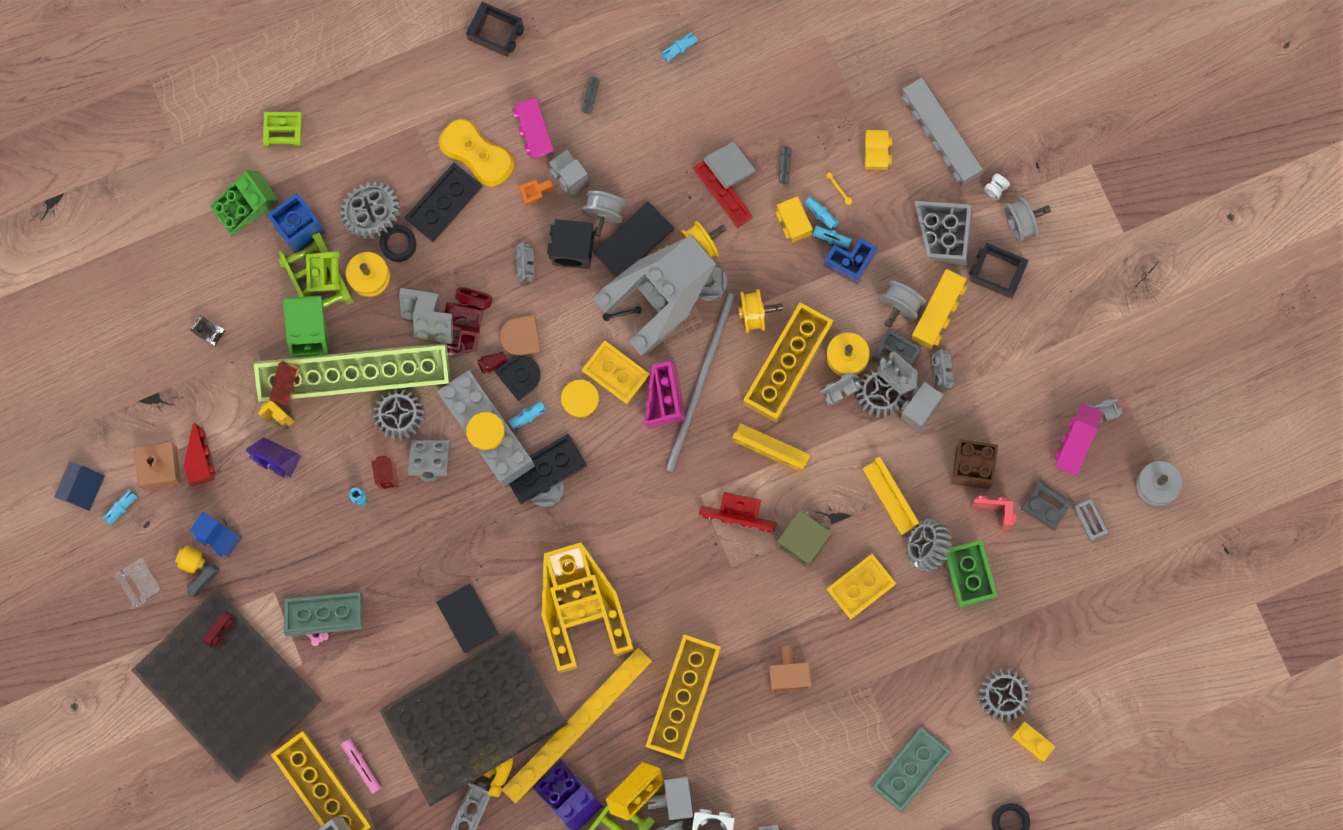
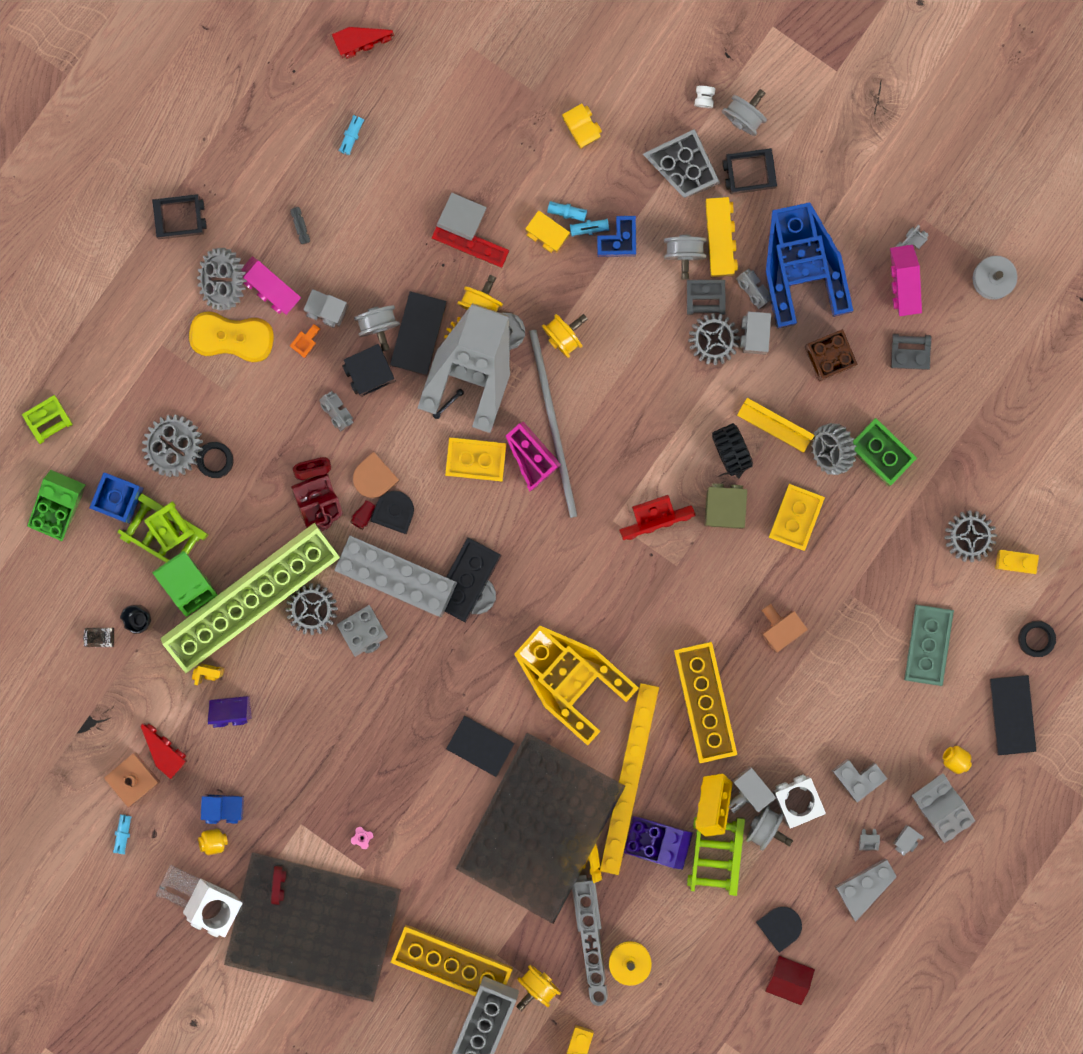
camera: 40 degrees left, 10 degrees up
dark blue slope [54,462,105,511] -> none
dark grey plate [187,564,220,598] -> none
clear red brick [269,361,301,406] -> none
sand green tile [284,592,363,636] -> none
bright pink pin [340,738,382,795] -> none
yellow wheel [346,252,390,297] -> none
medium azure pin [349,488,368,506] -> none
clear red brick [371,456,399,490] -> none
light grey bracket [399,288,453,344] -> none
black tile [405,163,482,242] -> none
yellow tile [466,412,505,451] -> none
medium azure pin [508,401,547,431] -> none
yellow tile [561,380,599,418] -> none
yellow fence [732,423,810,473] -> none
yellow brick [743,302,833,423] -> none
dark grey axle [779,147,792,184] -> none
light grey hinge [820,373,862,405] -> none
yellow hinge [826,172,852,205] -> none
yellow wheel [827,333,869,377] -> none
light grey hinge [878,351,917,395] -> none
light grey brick [901,78,983,186] -> none
coral bracket [972,496,1016,531] -> none
light grey tile [1073,498,1109,542] -> none
none -> black hair [120,605,151,634]
none -> white brick [183,878,242,937]
none -> light grey gear [197,248,247,311]
none -> black tyre [712,423,753,476]
none -> blue wedge [766,202,853,329]

